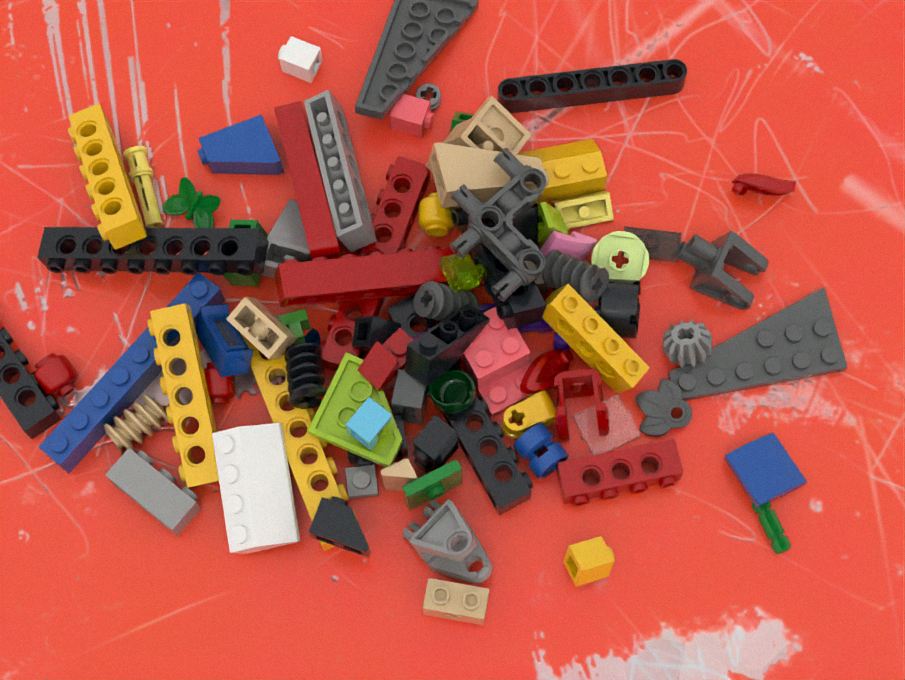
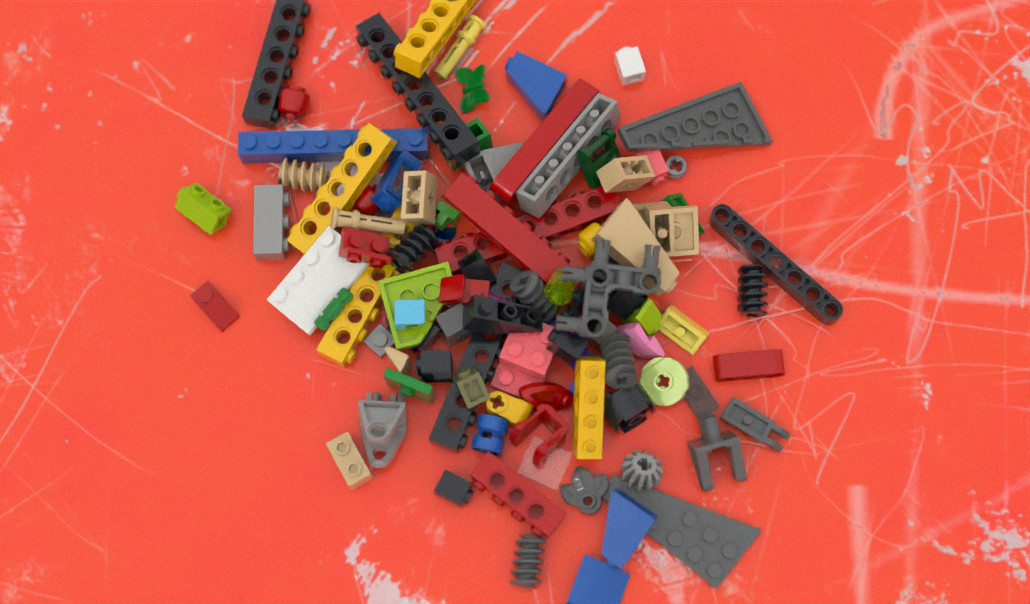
camera: 50 degrees right, 5 degrees up
black slope [309,496,371,558] -> none
dark green hair [429,369,476,414] -> none
yellow slope [518,139,607,204] -> none
yellow brick [563,536,615,587] -> none
red arm [732,173,796,196] -> none
none -> lime brick [174,182,232,235]
none -> red slope [190,280,240,332]
none -> green axle [314,288,353,331]
none -> tan pin [330,207,405,235]
none -> red bracket [338,227,392,269]
none -> black brick [434,469,474,508]
none -> olive bracket [453,367,491,409]
none -> dark grey piece [509,535,547,589]
none -> dark green plate [577,128,621,188]
none -> tan brick [596,156,656,193]
none -> blue slope [601,488,658,569]
none -> red beam [712,349,785,382]
none -> dark grey hinge [719,397,790,452]
none -> black piece [737,265,768,317]

